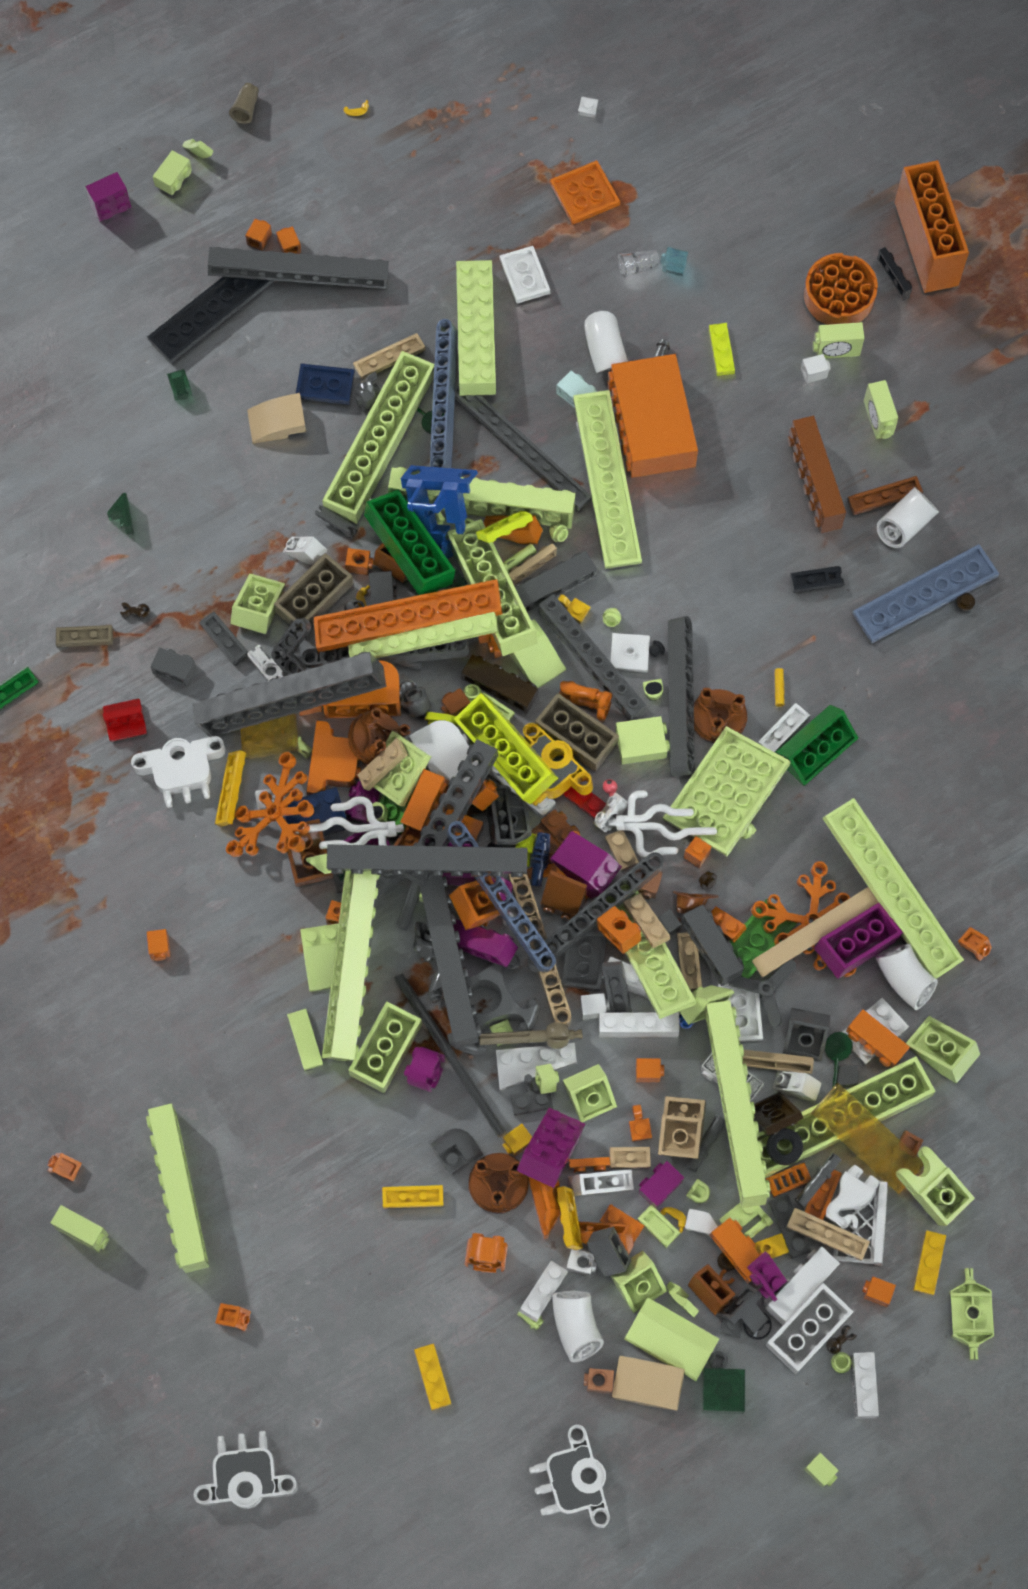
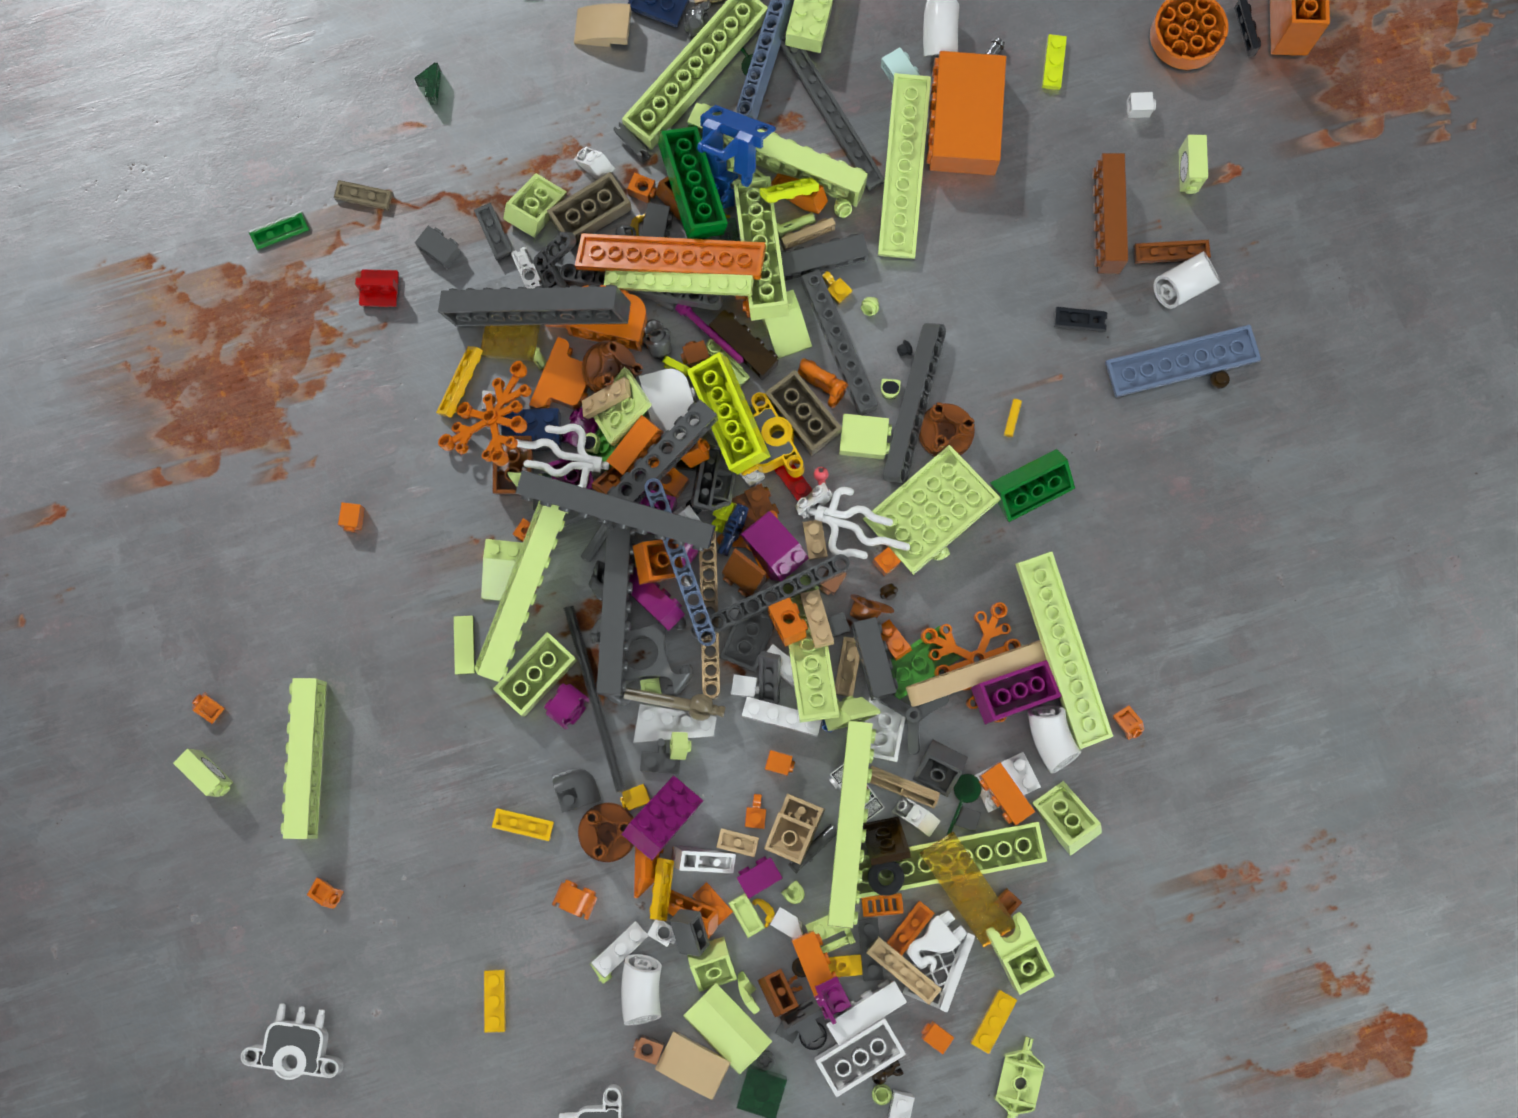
camera: 15 degrees right, 10 degrees up
dark brown arm [120,602,150,618] -> none
white piece [131,736,225,808] -> none
yellowish green slope [563,1064,617,1122] -> none
orange plate [569,1157,610,1173] -> none
white plate [610,633,650,673] -> none
white plate [758,703,810,753] -> none
dark grey pin [795,1153,842,1208] -> none
yellowish green brick [813,322,865,358] -> none
none -> magenta piece [675,304,744,364]

